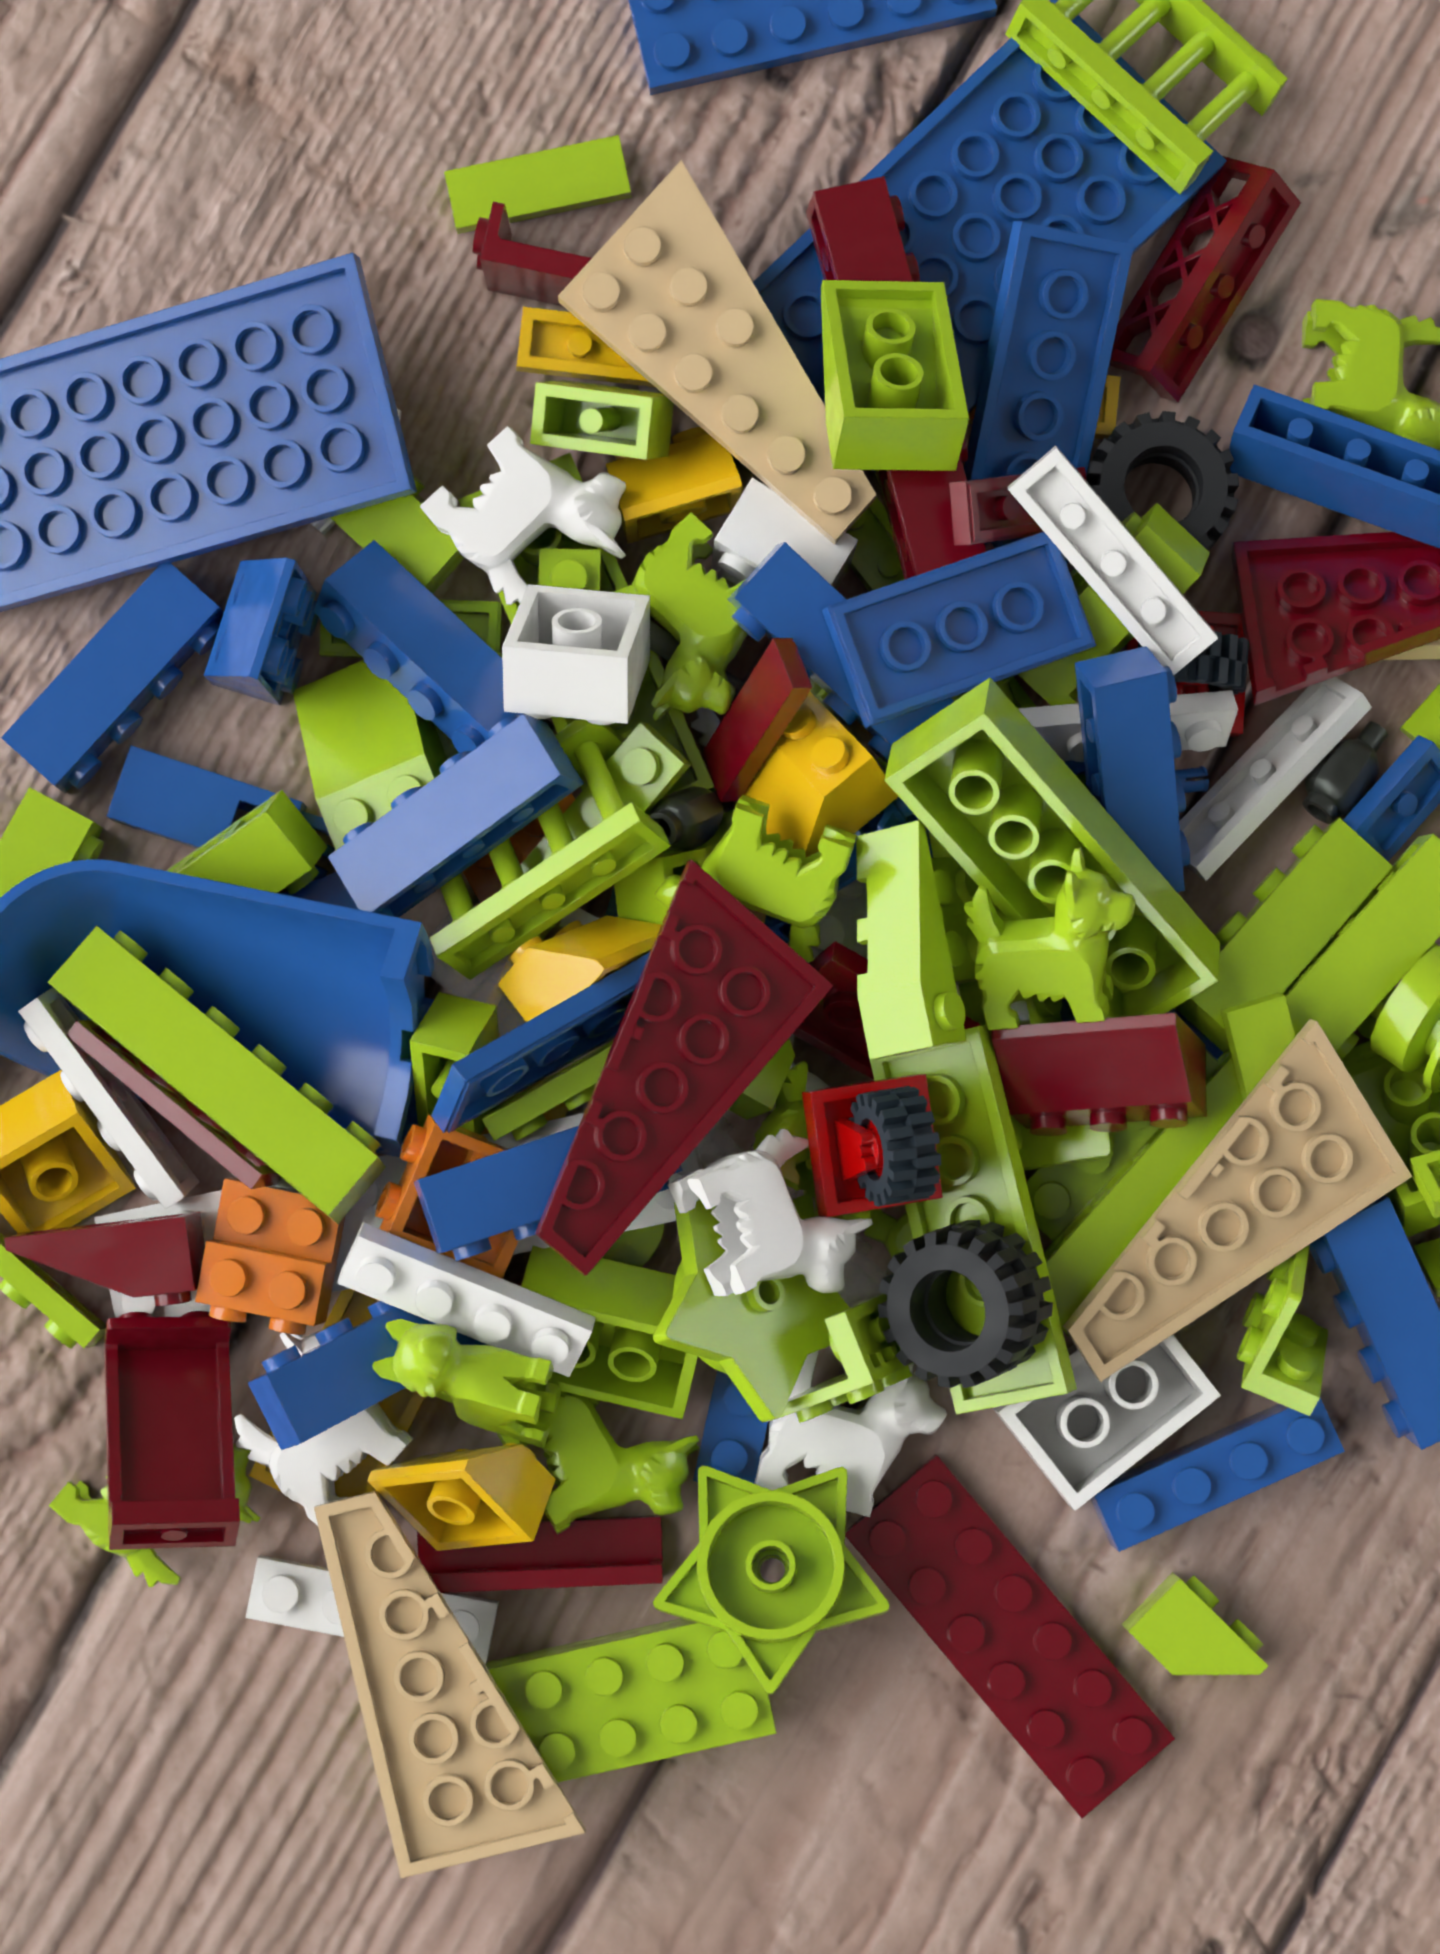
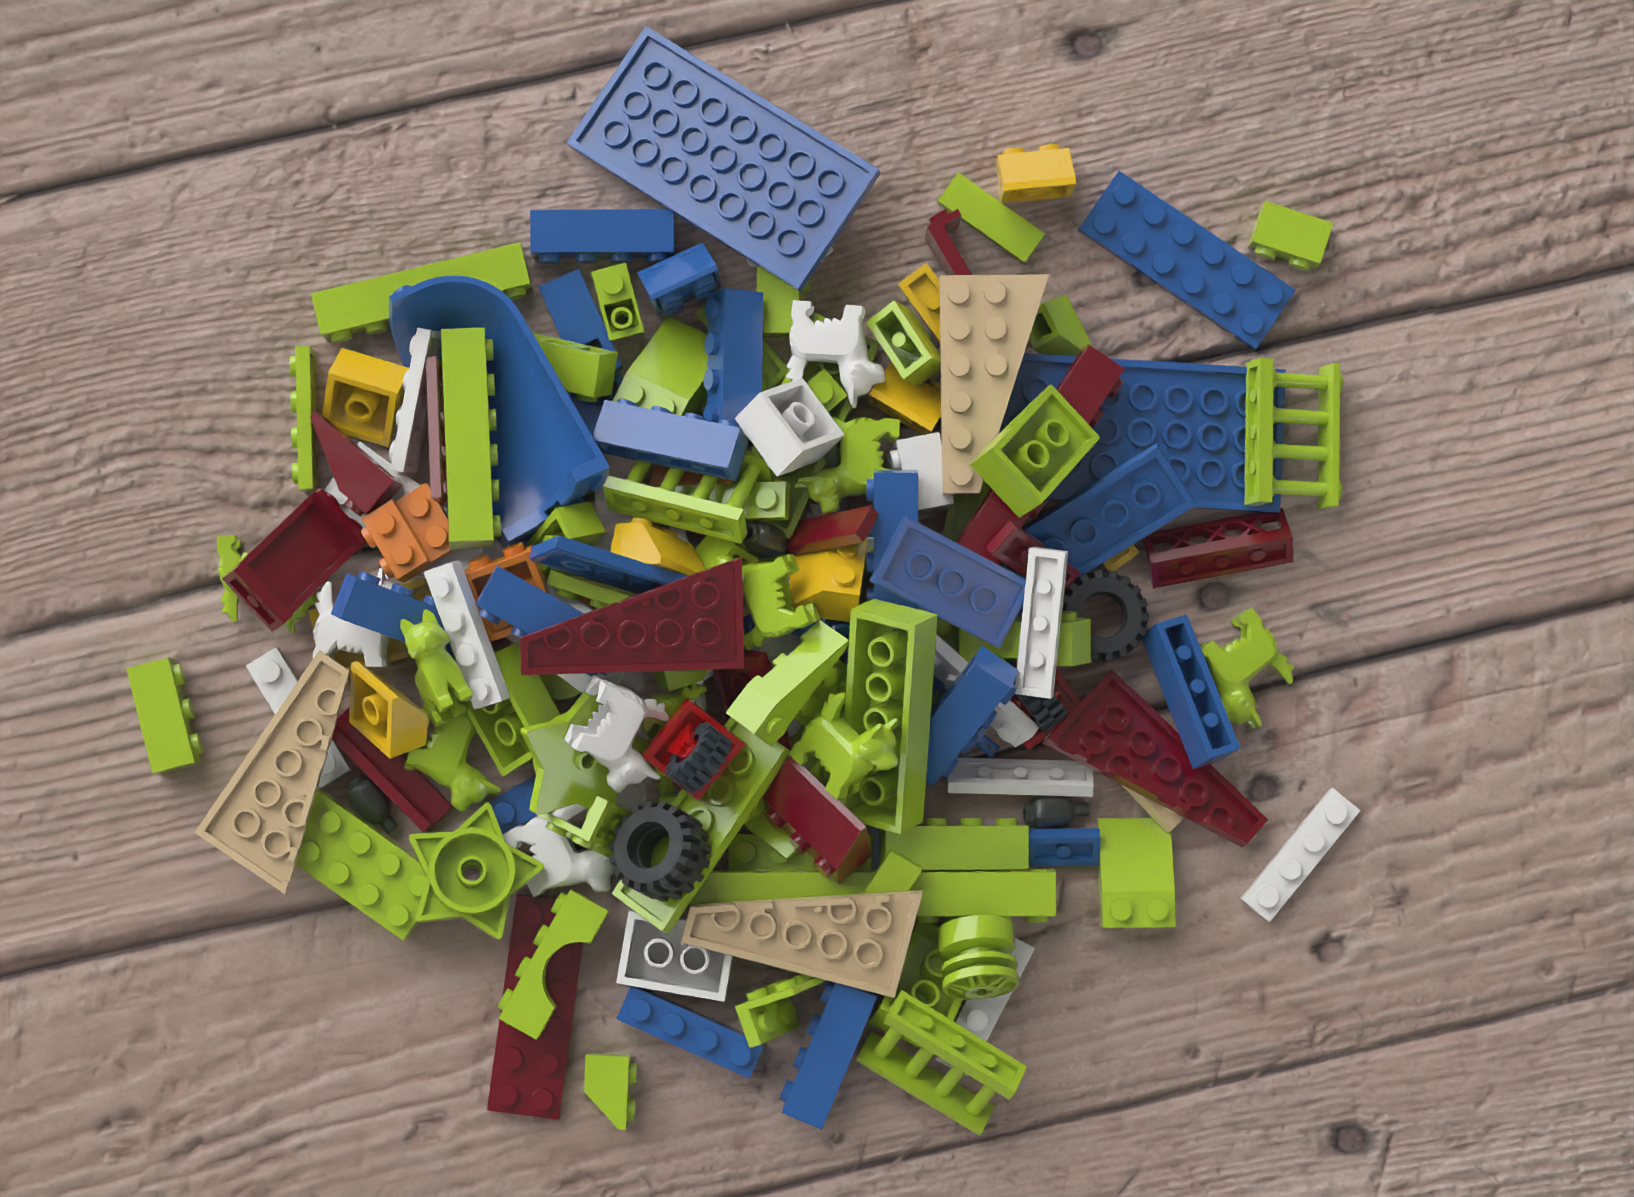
camera: 50 degrees right, 0 degrees up
none -> lime brick [126,657,204,774]
none -> pearl dark grey plant [344,773,399,834]
none -> lime arch [497,889,610,1040]
none -> lime slope [591,263,645,342]
none -> yellow slope [996,144,1076,203]
none -> lime slope [1029,295,1093,356]

